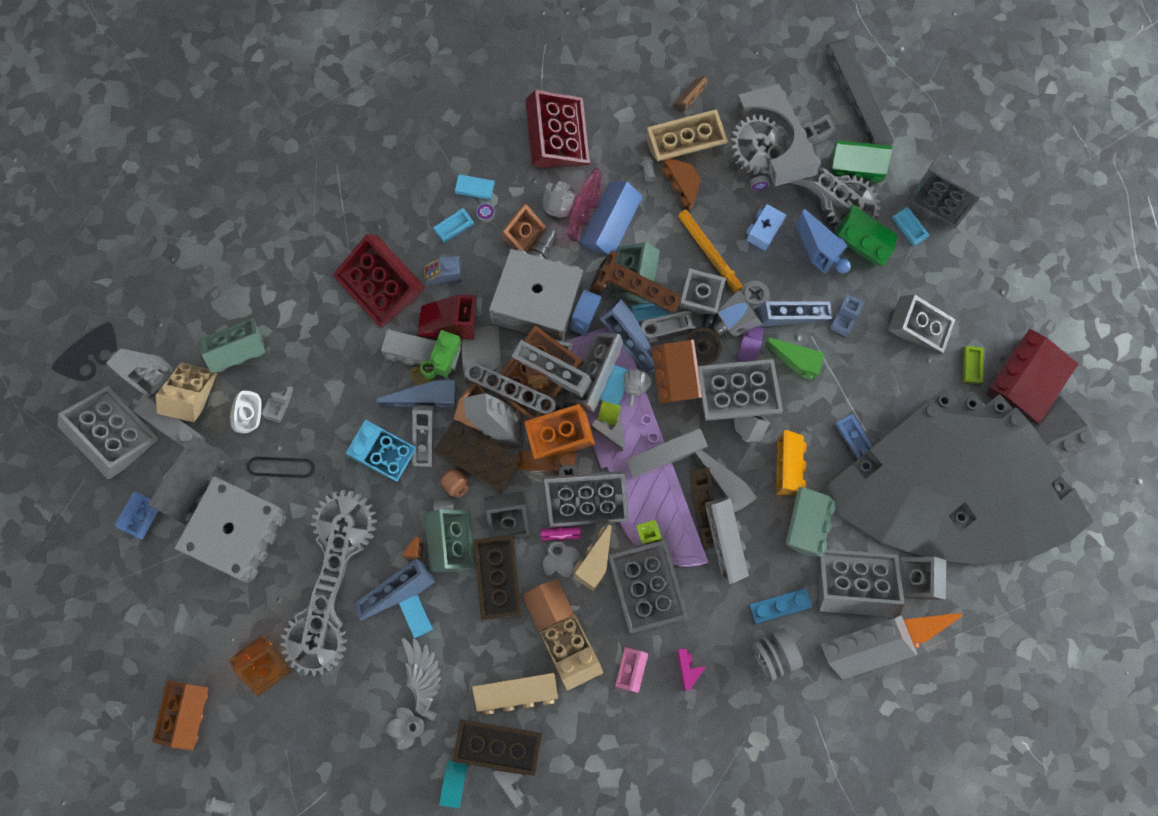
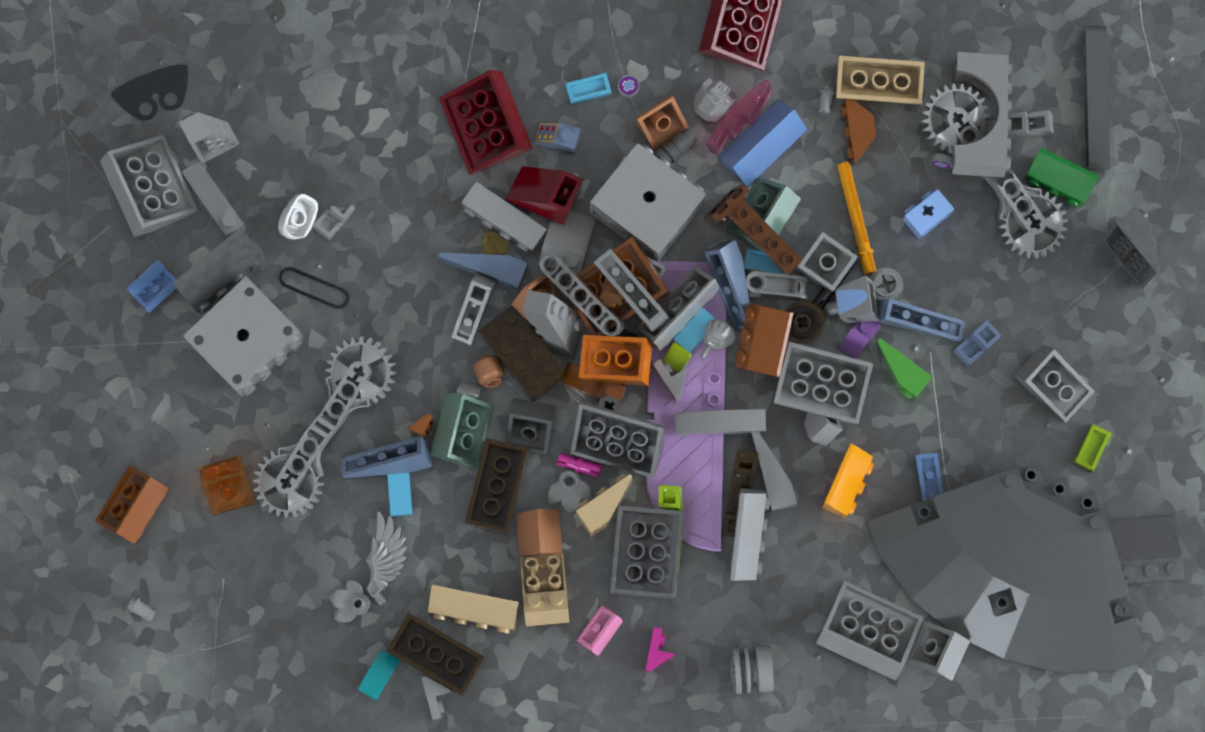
camera: 25 degrees right, 5 degrees up
tan slope [156,363,217,422] -> none
sand green slope [200,318,266,374] -> none
medium azure slope [346,419,417,482] -> none
bright green hinge [420,330,461,379] -> none
medium azure tile [455,174,495,200] -> none
medium blue slope [569,289,601,336] -> none
medium nougat slope [674,77,707,111] -> none
dark azure plate [749,588,812,624] -> none
sand green slope [786,487,835,557] -> none
medium blue slope [796,209,851,274] -> none
light grey slope [821,615,917,680] -> none
green slope [834,204,898,266] -> none
medium azure tile [892,206,930,247] -> none
orange slope [904,613,962,648] -> none
dark red slope [987,328,1078,425] -> none

